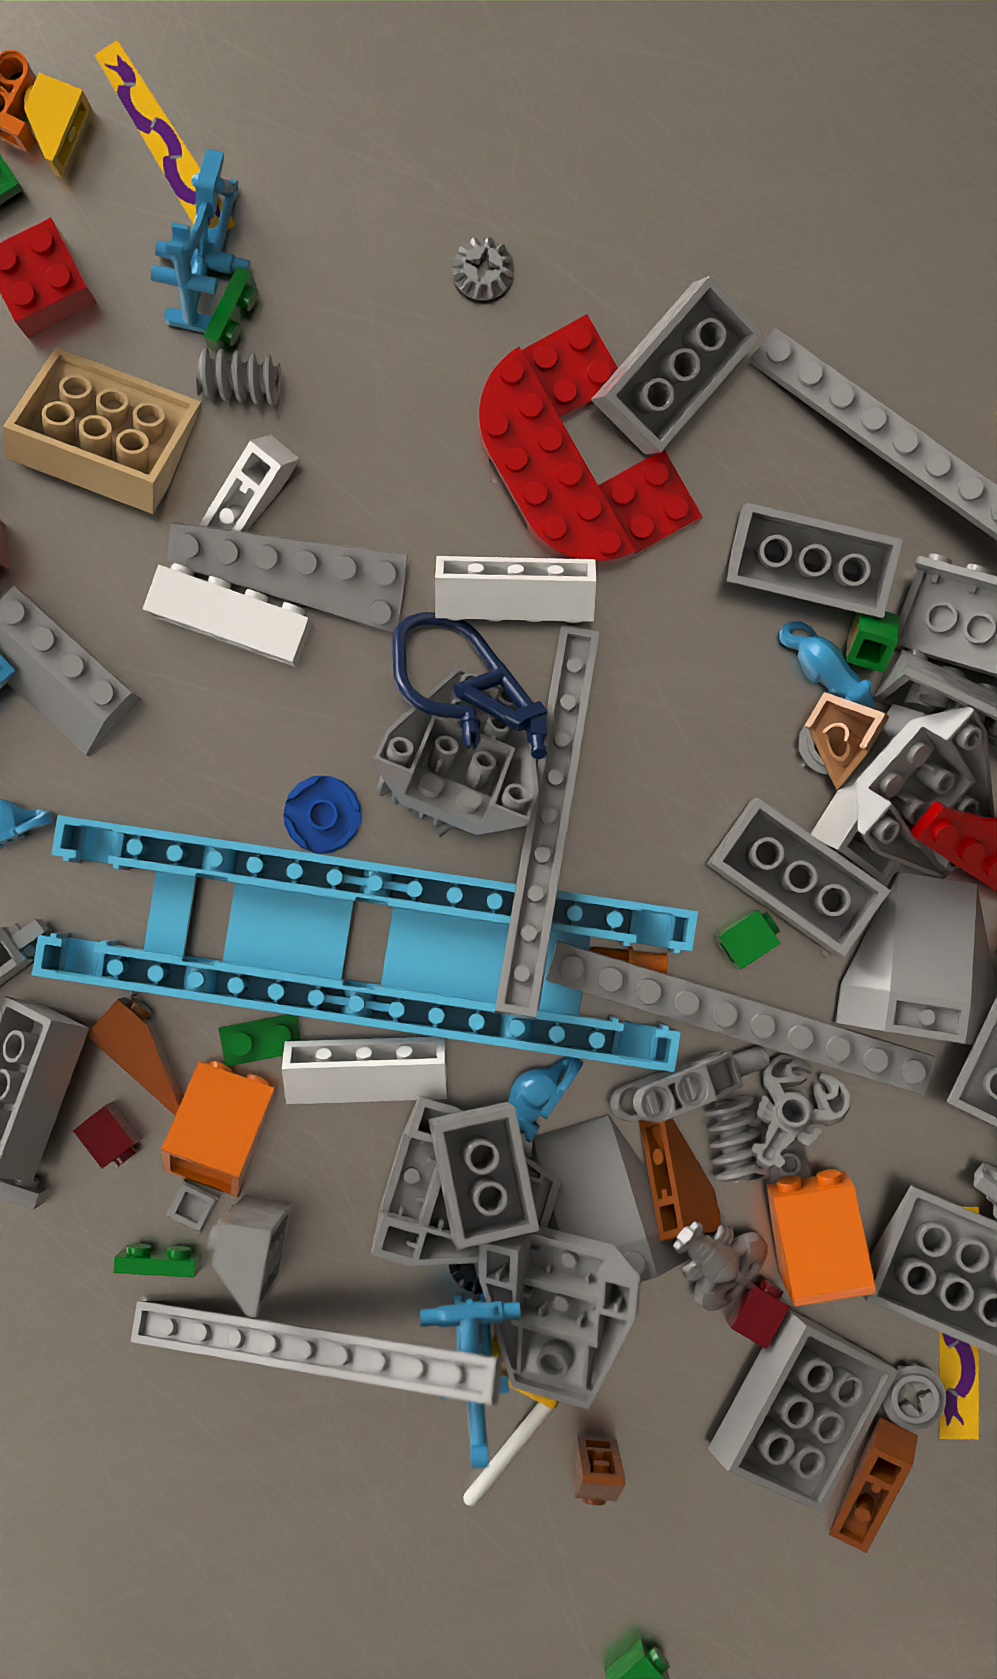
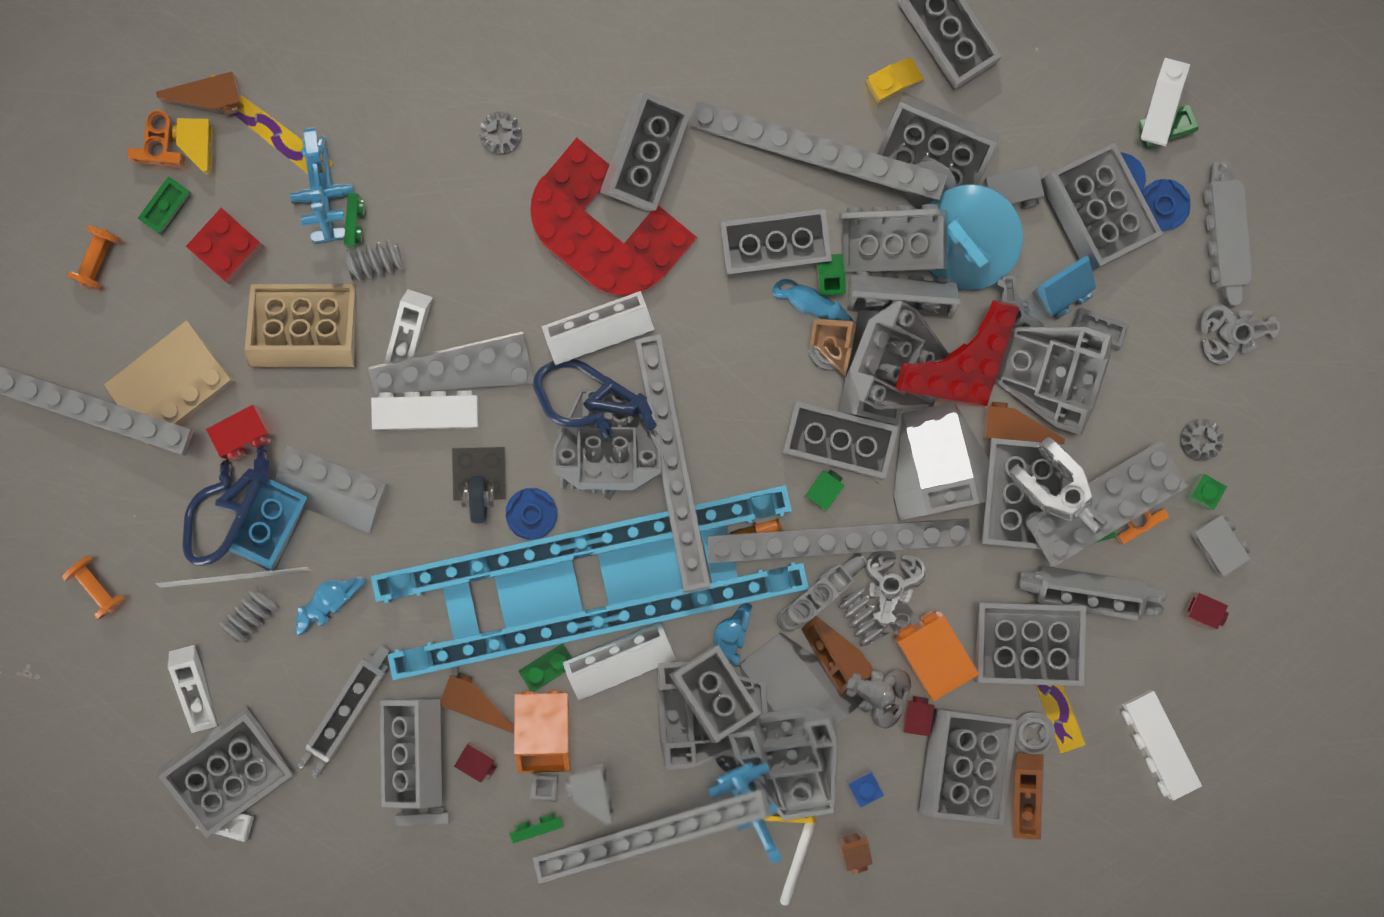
camera: 20 degrees left, 0 degrees up
none -> dark orange slope [156,72,244,115]
none -> clear smoke plate [452,447,506,523]
none -> blue brick [847,770,884,808]

